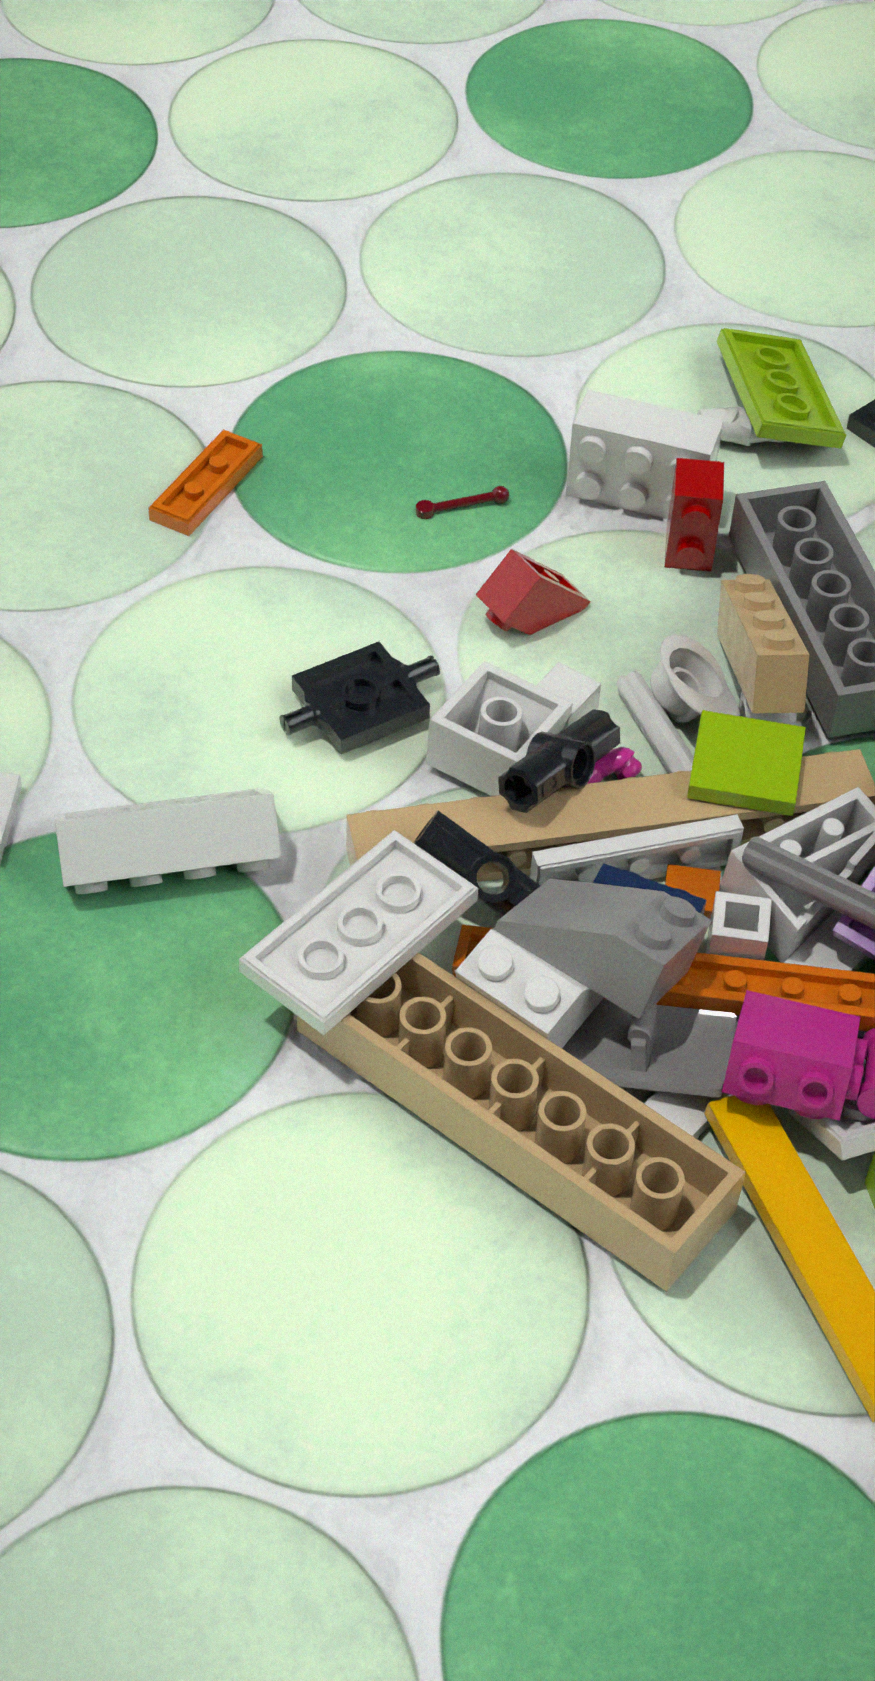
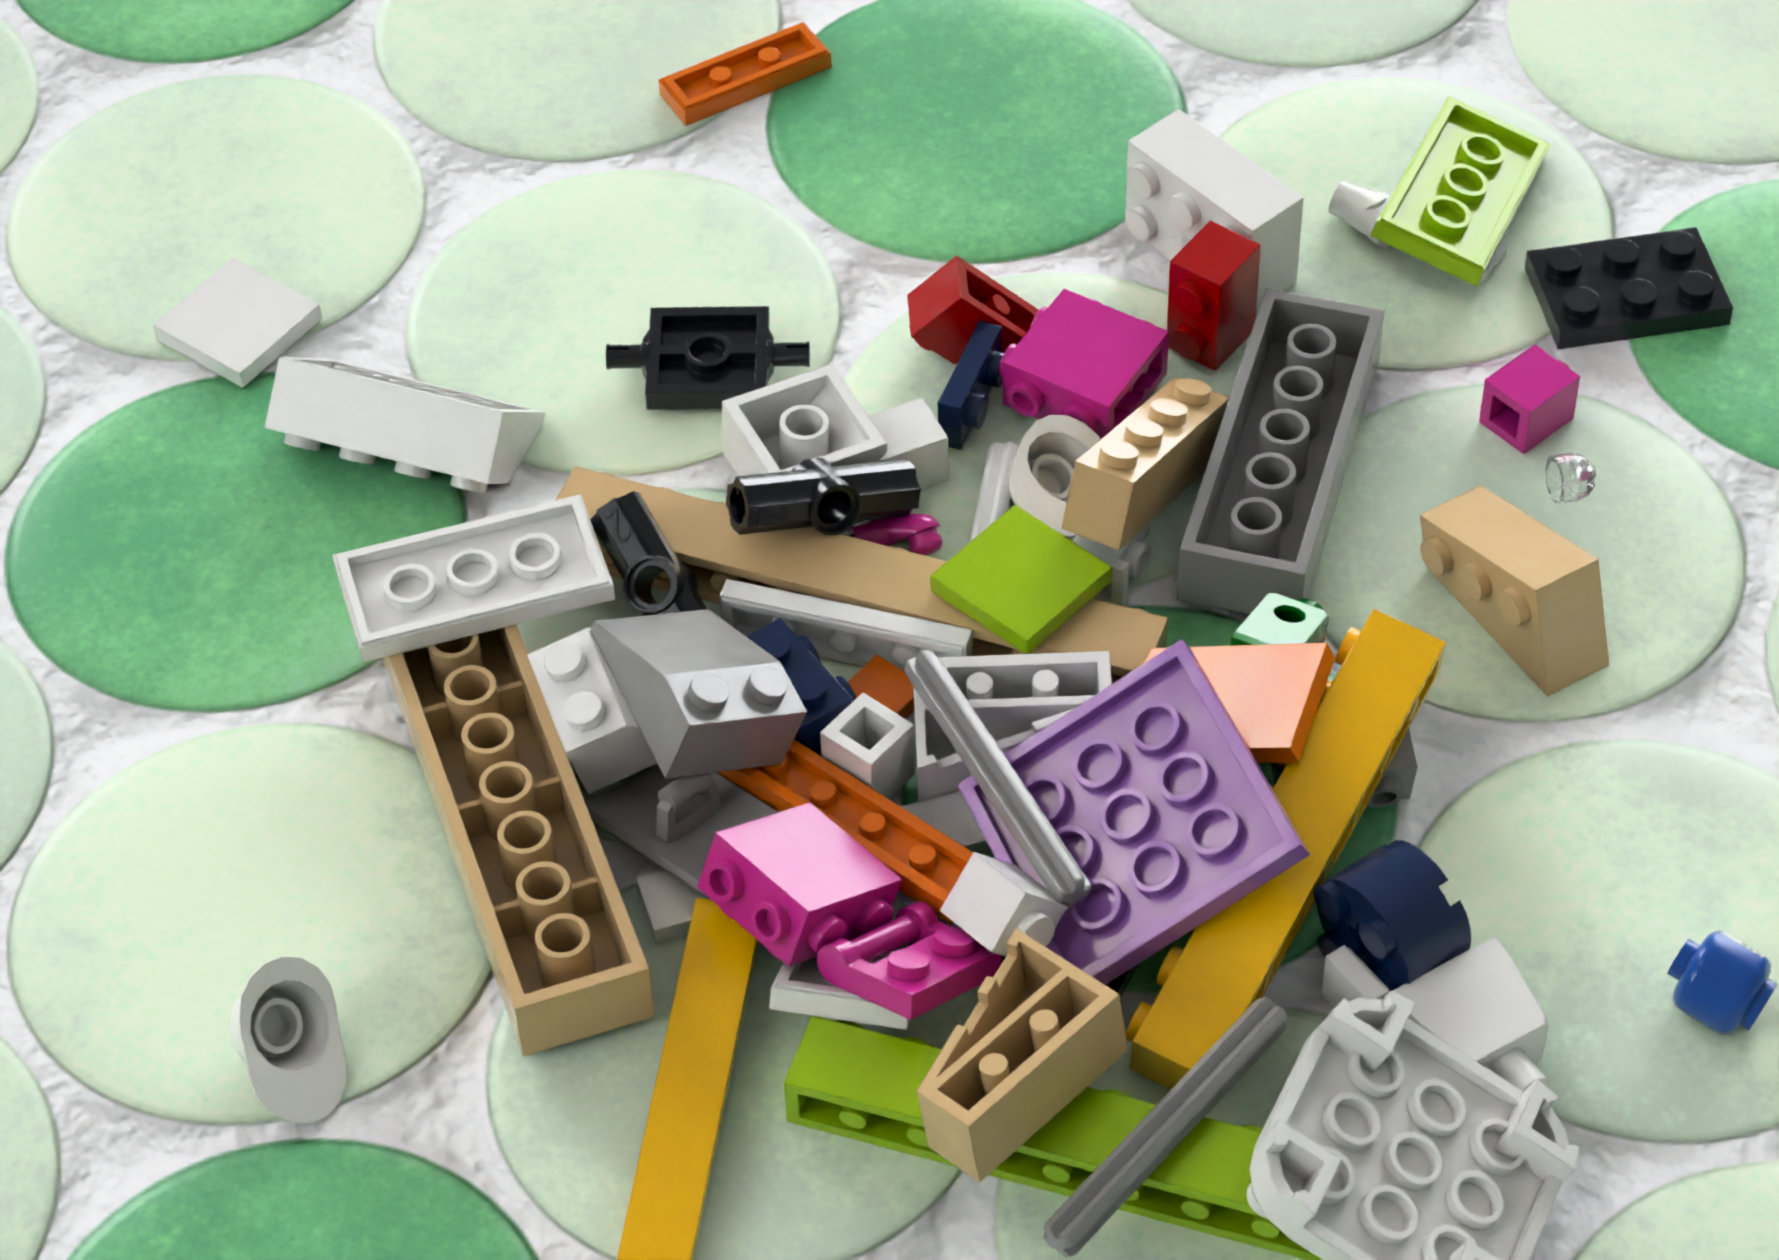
camera: 35 degrees right, 0 degrees up
dark red hinge [416,486,510,519] -> none
none -> white piece [228,956,347,1124]
none -> dark blue plate [938,321,1004,450]
none -> dark pink brick [999,288,1169,439]

